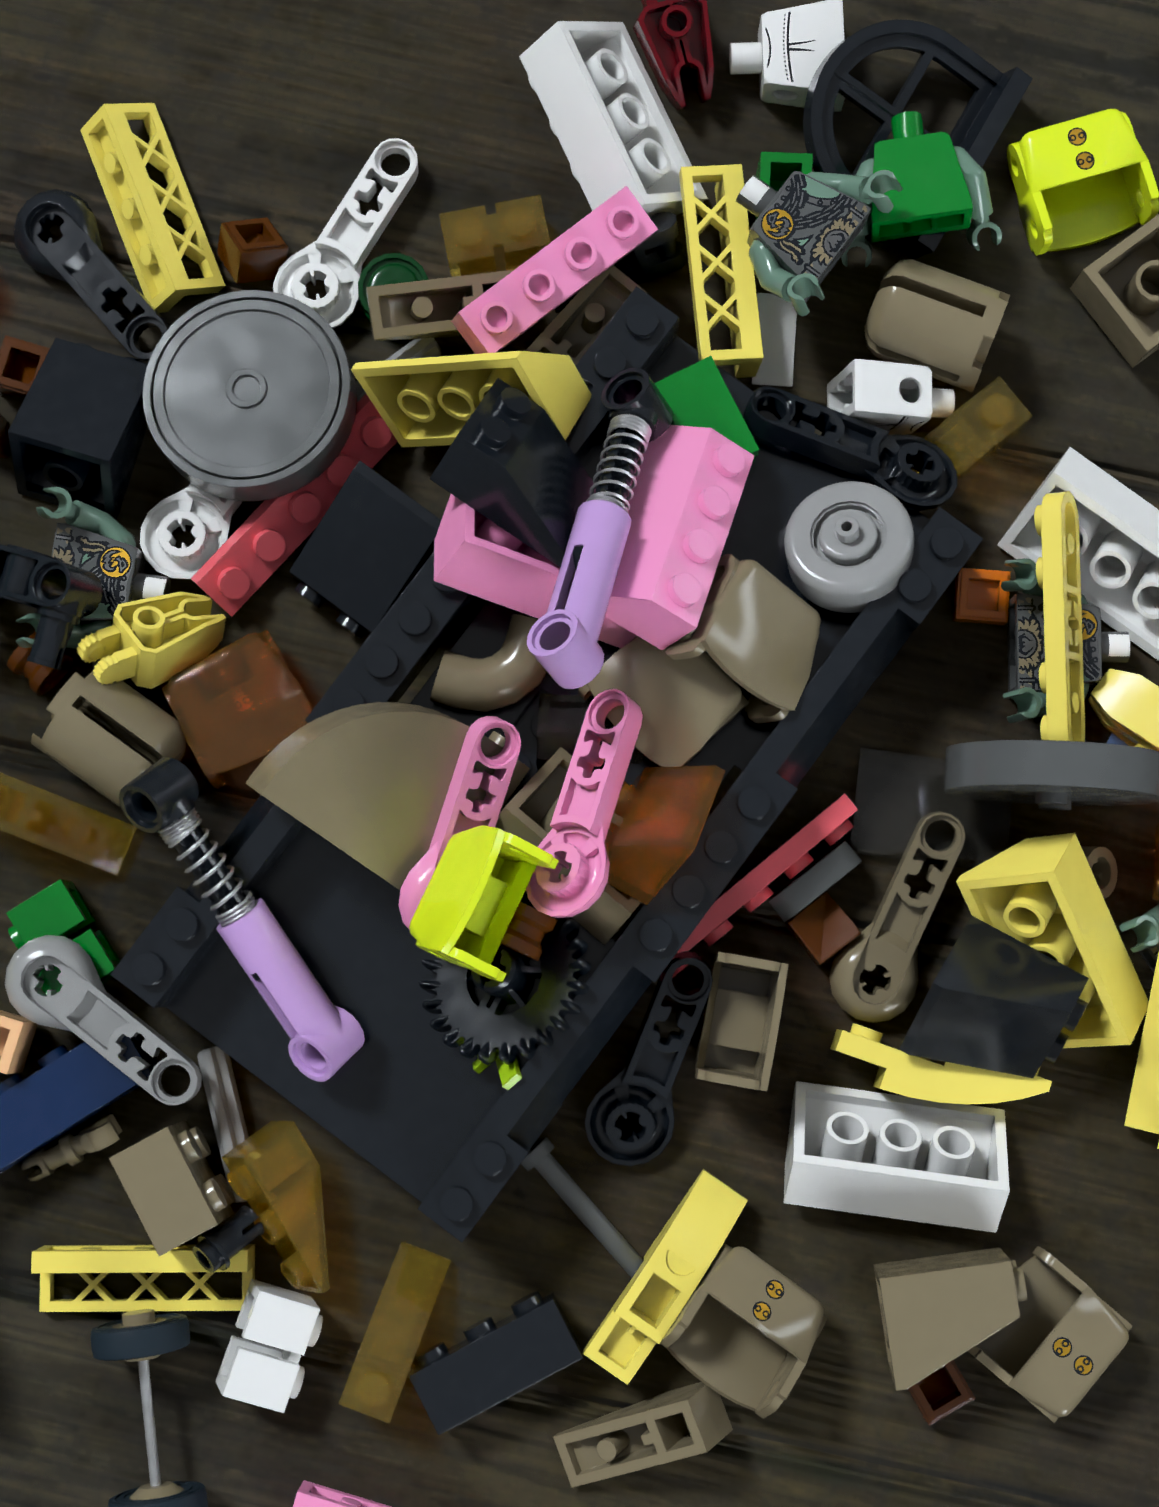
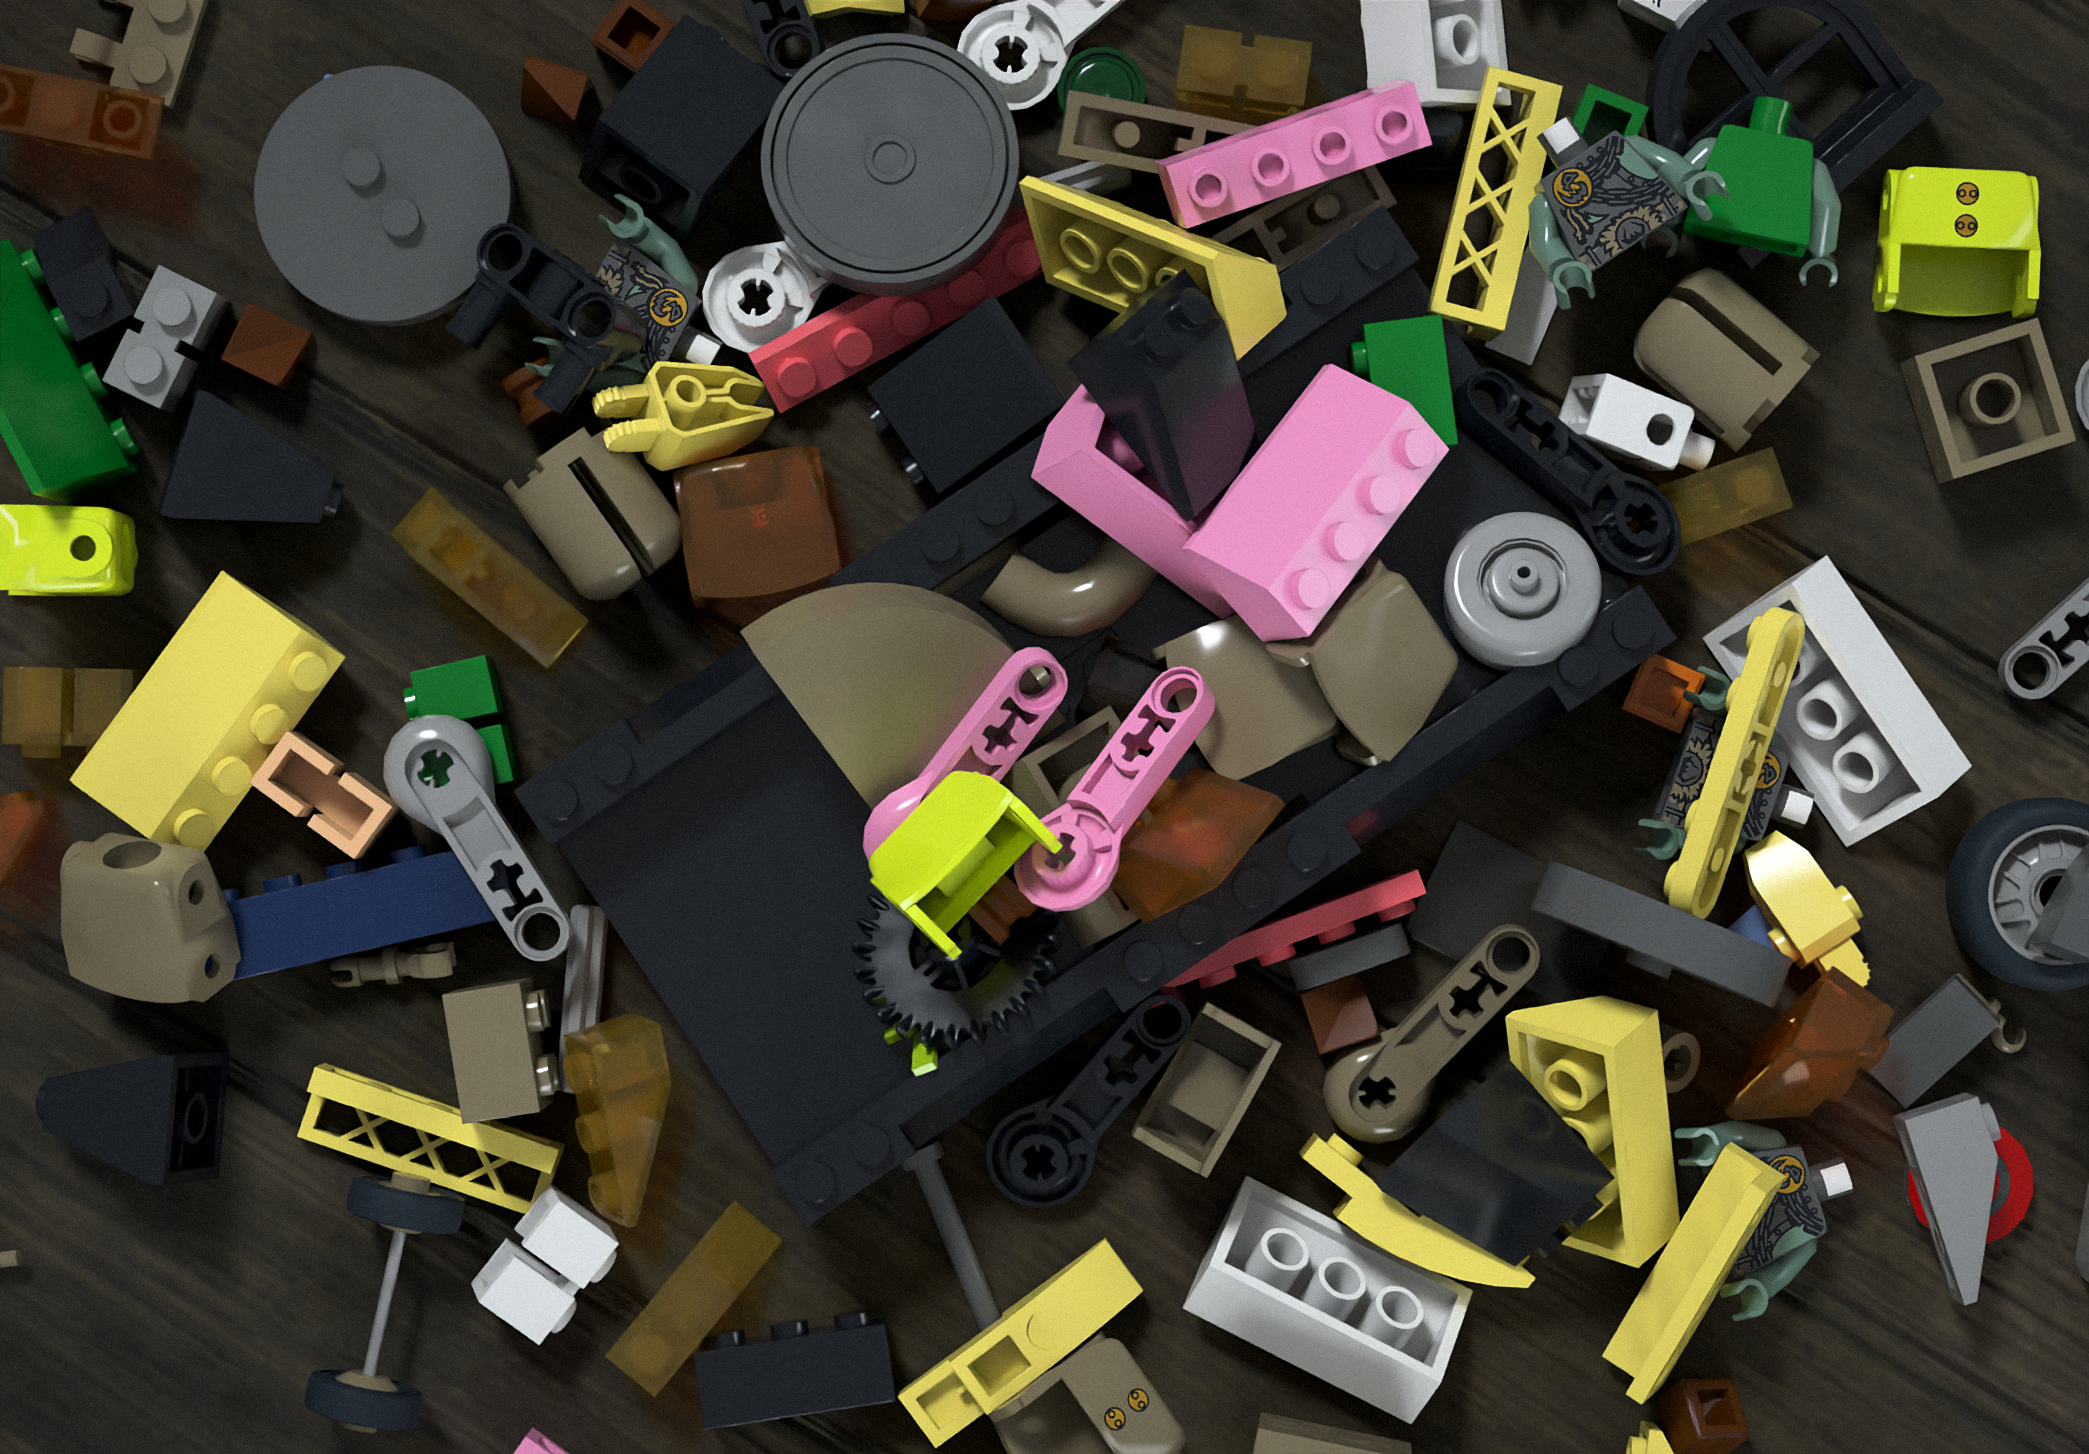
camera: 25 degrees right, 5 degrees up
piece [119,757,365,1082] -> none
black pin [193,1205,265,1273] -> none
lavender piece [527,368,673,689] -> none

